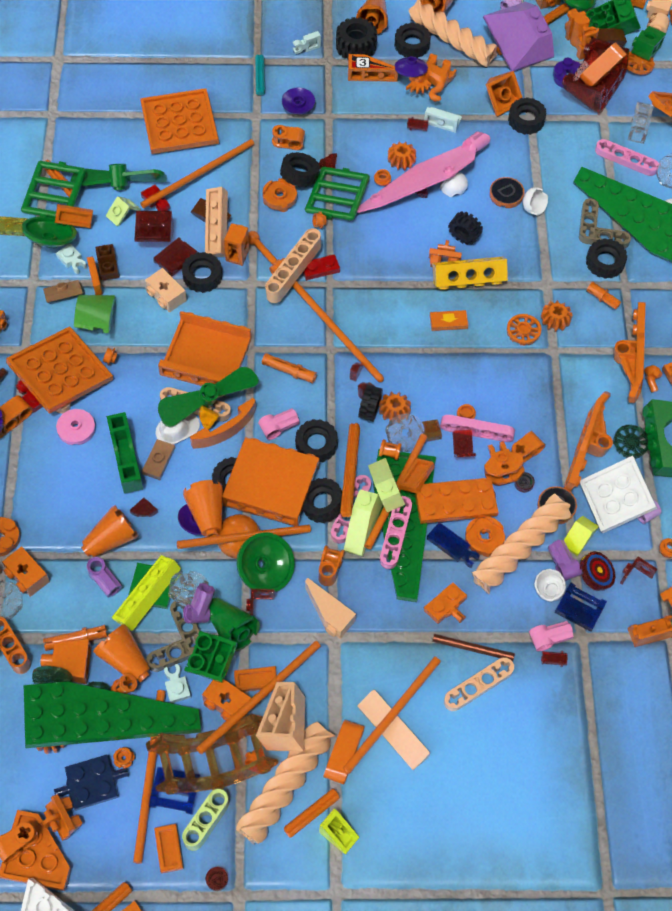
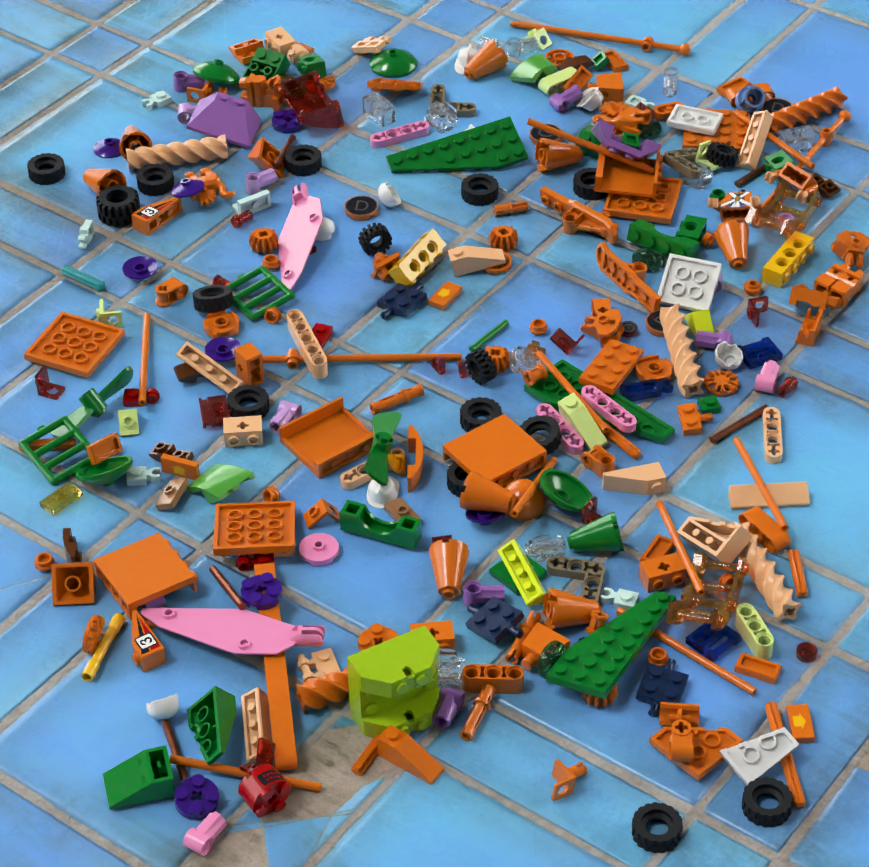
camera: 50 degrees left, 20 degrees down
clear red slope [134,211,174,242] -> none
medium lavender piece [183,583,215,623] -> none
green slope [184,631,238,683] -> none
bright pink piece [258,408,299,440] -> none
neon yellow slope [319,809,359,854] -> none
orange axle [340,423,360,518] -> none
yellowish green slope [368,458,405,512] -> none
orange tile [399,458,435,493] -> none
bright pink beam [440,415,515,442] -> none
orange beam [579,42,627,89] -> none
dark tan beam [579,198,631,249] -> none
clear red tile [580,551,616,591] -> none
none -> clear red bracket [35,366,65,400]
none -> yellowish green bracket [96,299,123,327]
none -> dark purple dish [205,337,241,362]
none -> lavender piece [245,168,278,195]
none -> lavender piece [269,400,302,435]
none -> copper bar [273,134,296,169]
none -> orange bracket [303,498,340,529]
none -> dark blue plate [377,282,427,320]
none -> light nougat slope [448,246,506,277]
none -> dark blue plate [465,596,524,644]
none -> green bar [469,320,509,352]
none -> orange axle [599,422,642,459]
none -> green plate [697,395,721,414]
none -> orange wheel [703,368,739,396]

